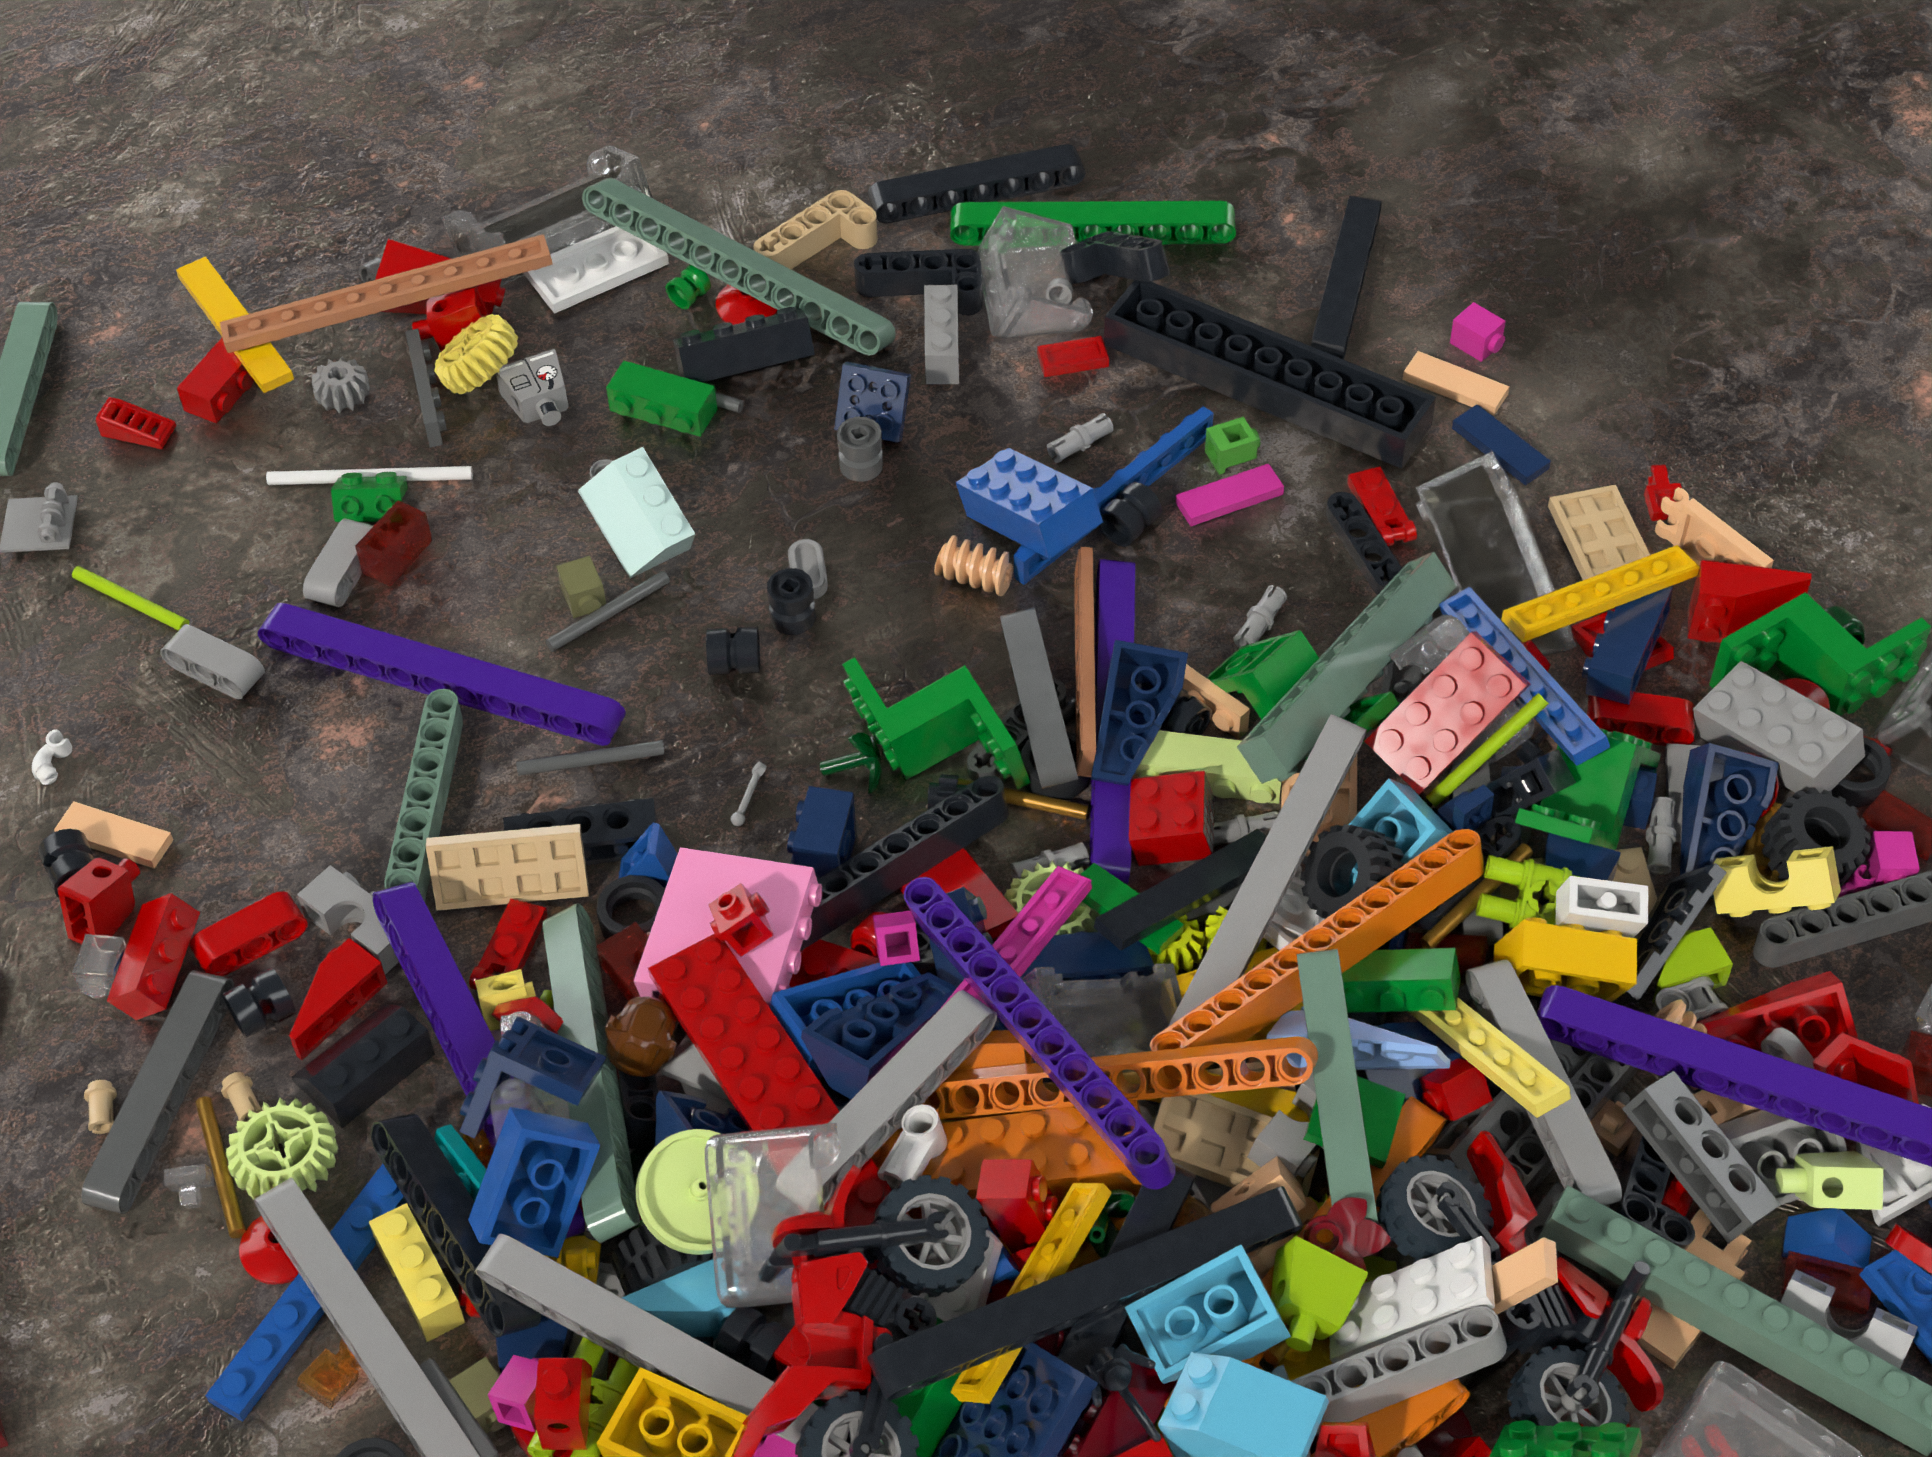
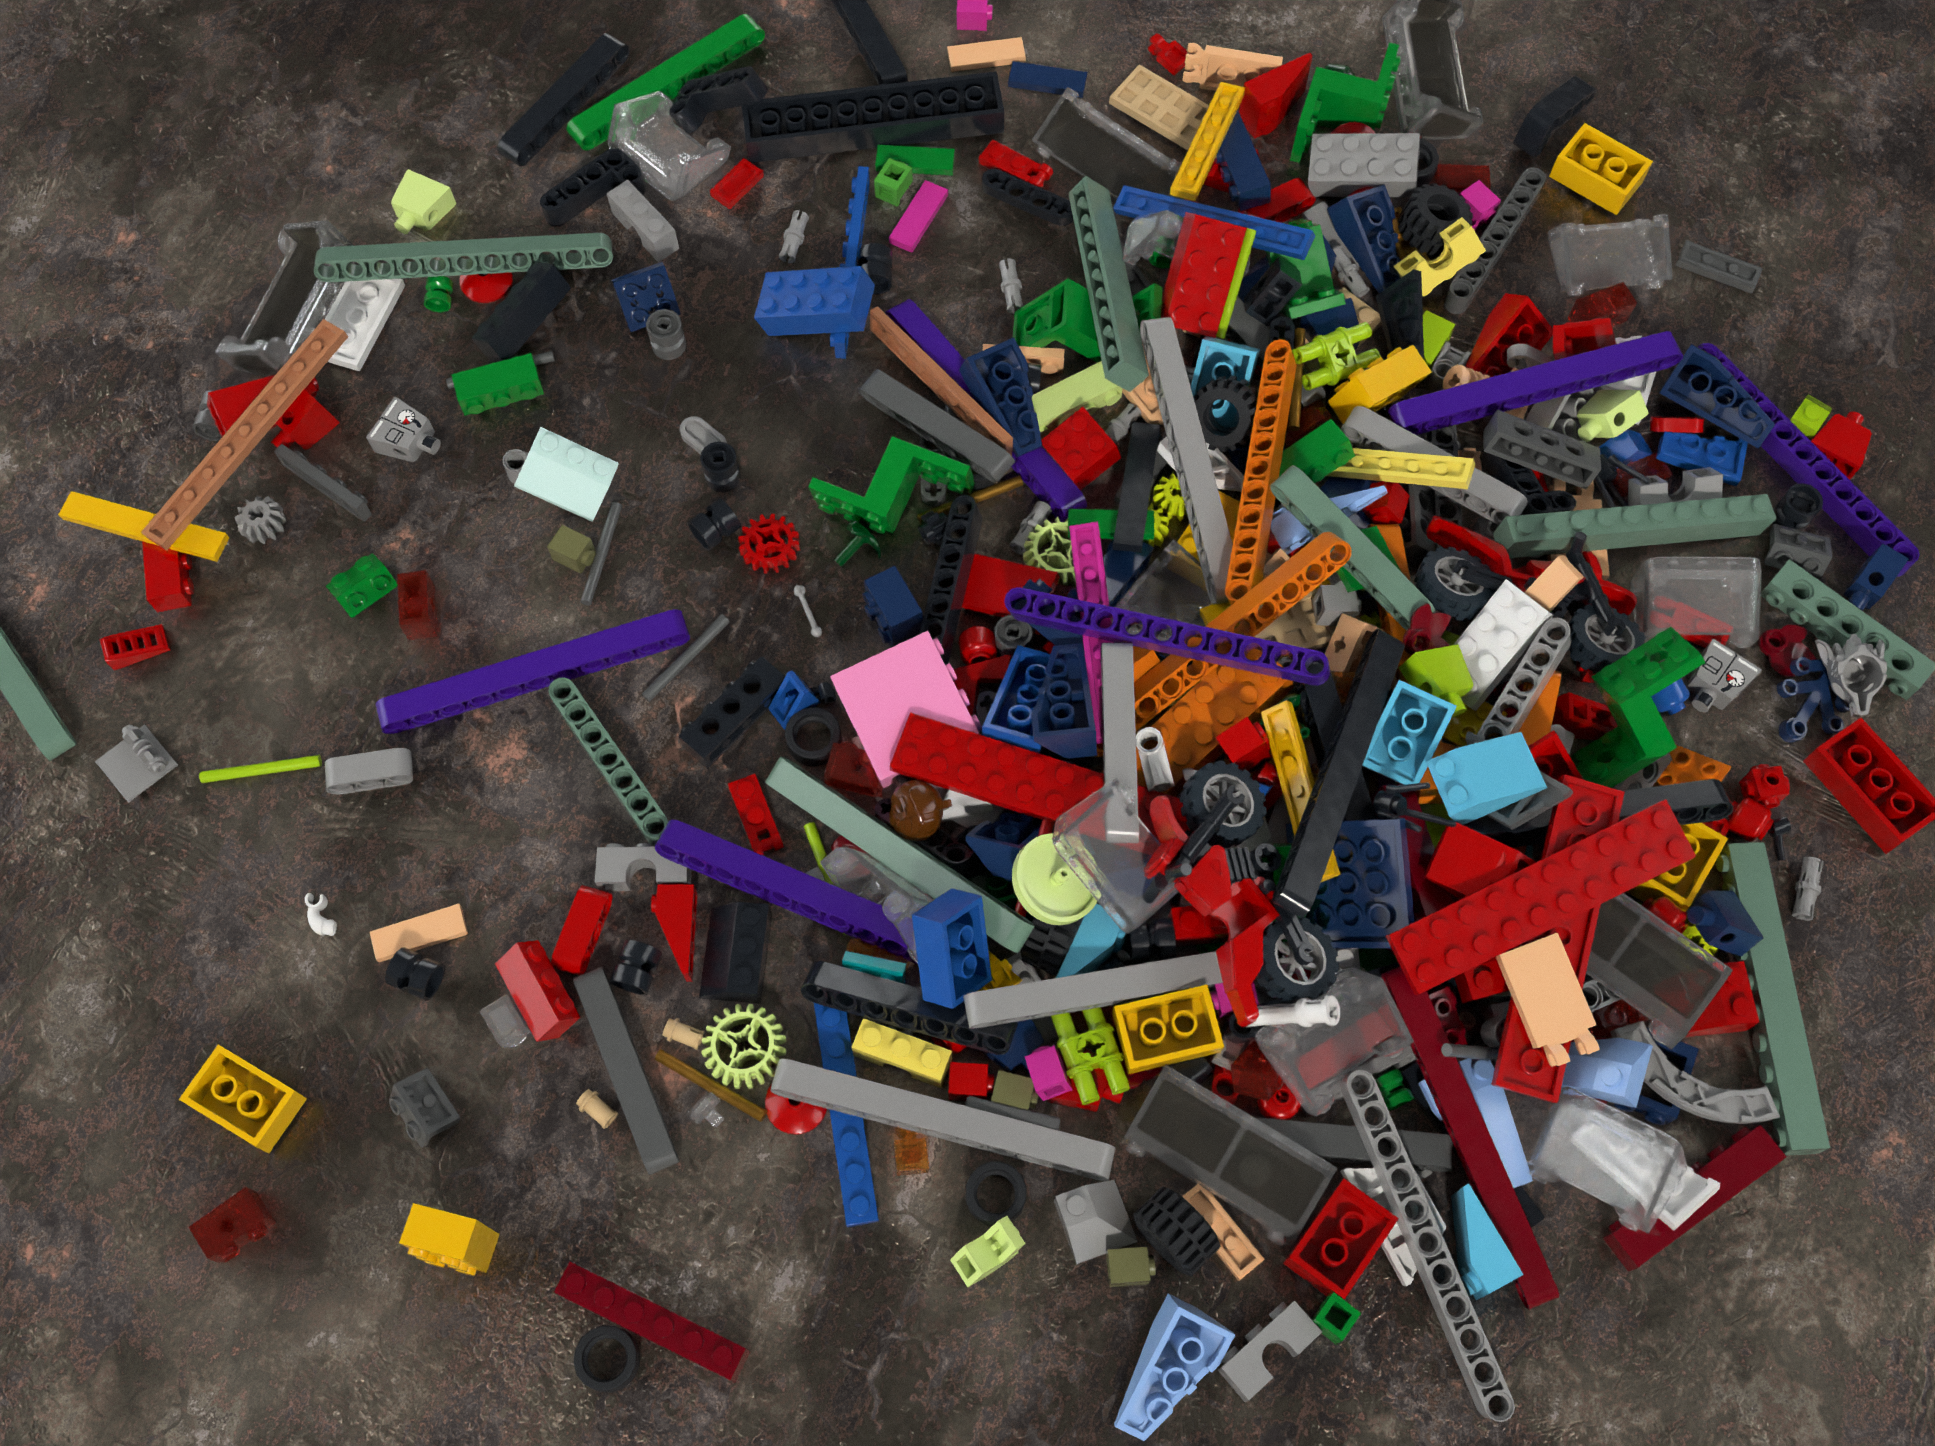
camera: 40 degrees left, 15 degrees up
red torso [57,858,140,952] -> none
white piece [266,466,473,485] -> none
light grey beam [303,518,380,607] -> none
tan plate [426,824,589,911] -> none
light yellow gear [434,314,518,394] -> none
dark blue bracket [460,1016,606,1139] -> none
light yellow brick [475,969,536,1031] -> none
red tile [491,996,564,1033] -> none
red torso [534,1358,592,1450] -> none
red brick [708,883,774,957] -> none
tan beam [753,190,878,278] -> none
dark pink brick [873,911,920,966] -> none
light nougat piece [934,535,1013,596] -> none
light grey hinge [1046,277,1073,307] -> none
dark blue bracket [1437,784,1494,832] -> none
white brick [1555,876,1648,938] -> none
none -> yellowish green torso [391,169,456,234]
none -> red gear [738,513,800,574]
none -> green tile [875,145,955,176]
none -> red brick [948,1062,994,1101]
none -> black plant [1594,454,1650,508]

